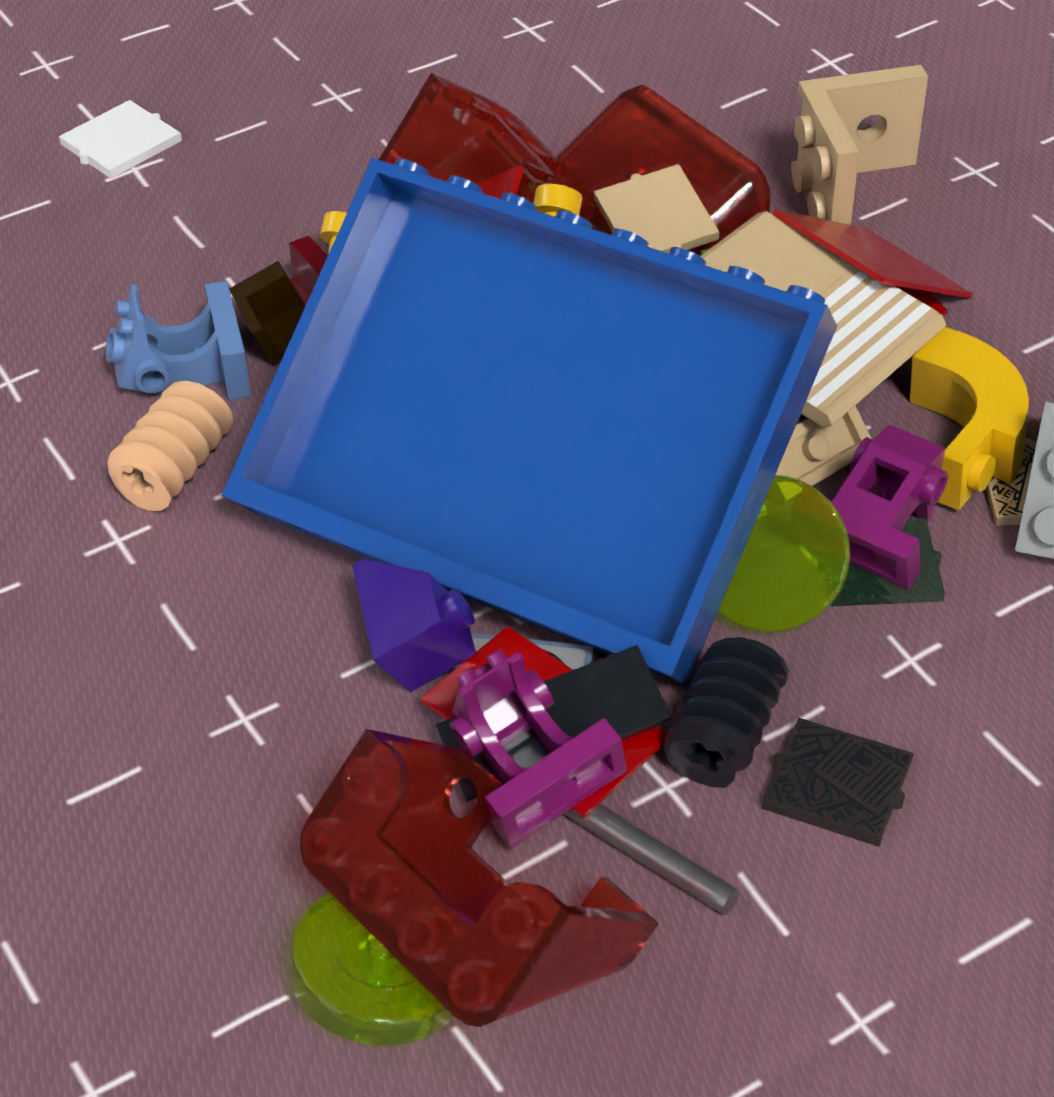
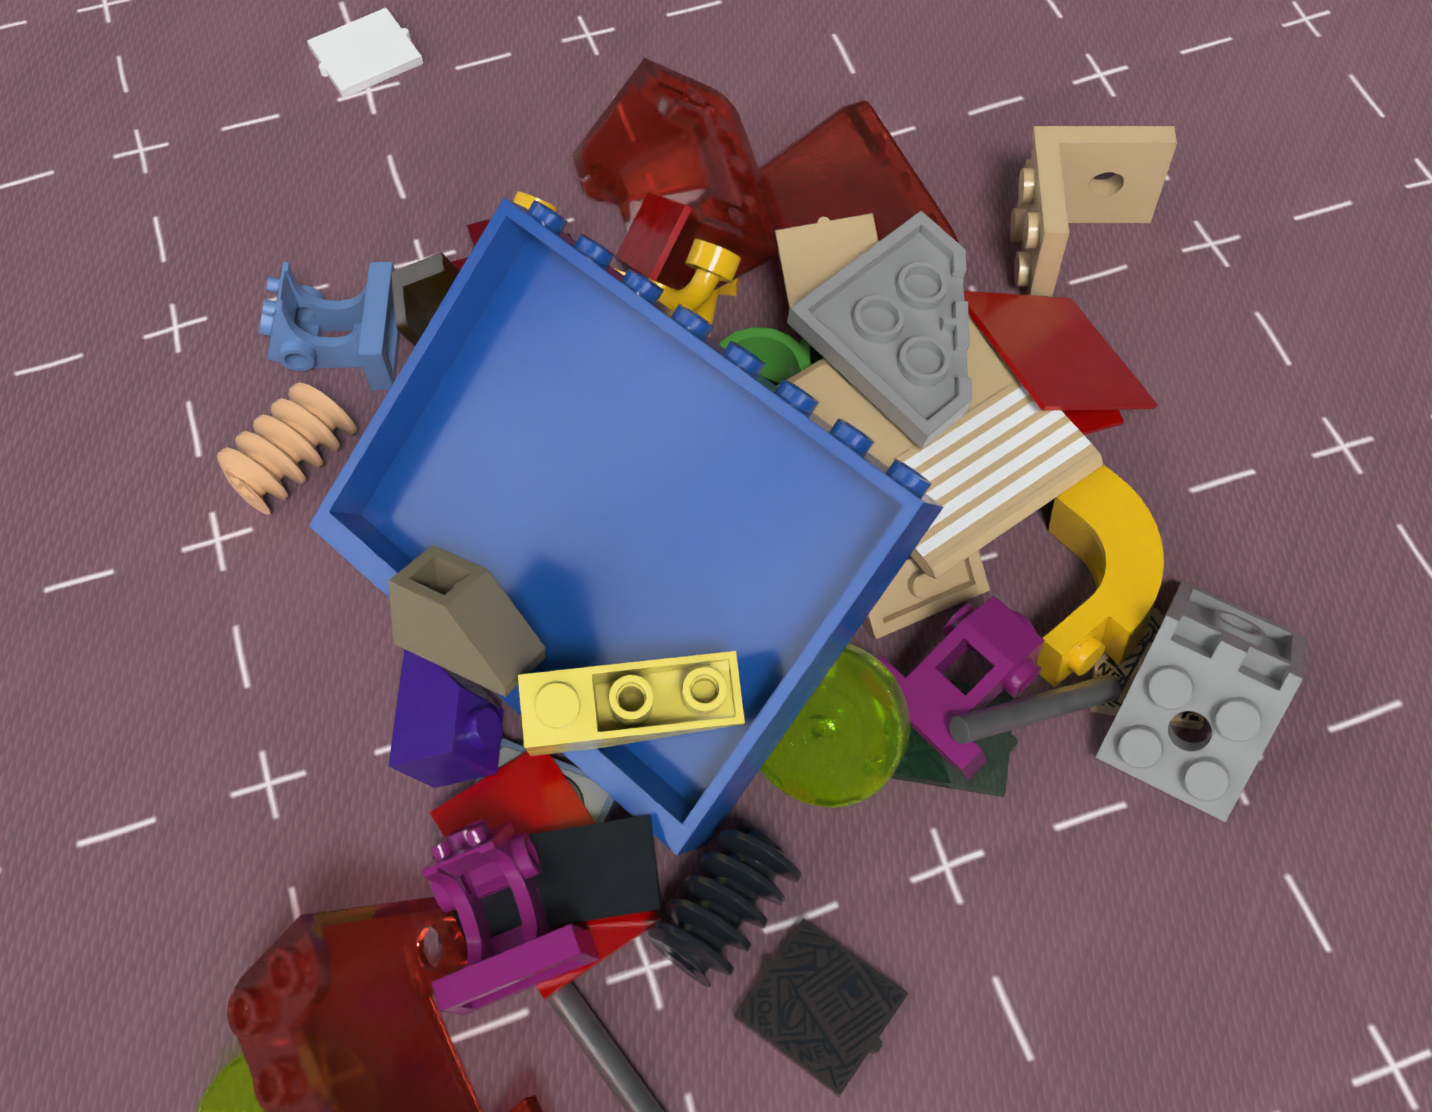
camera: 15 degrees right, 15 degrees up
none -> dark tan slope [388,545,546,697]
none -> light yellow slope [518,651,745,756]
none -> light grey plate [787,211,972,449]
none -> flat silver bar [950,675,1121,744]

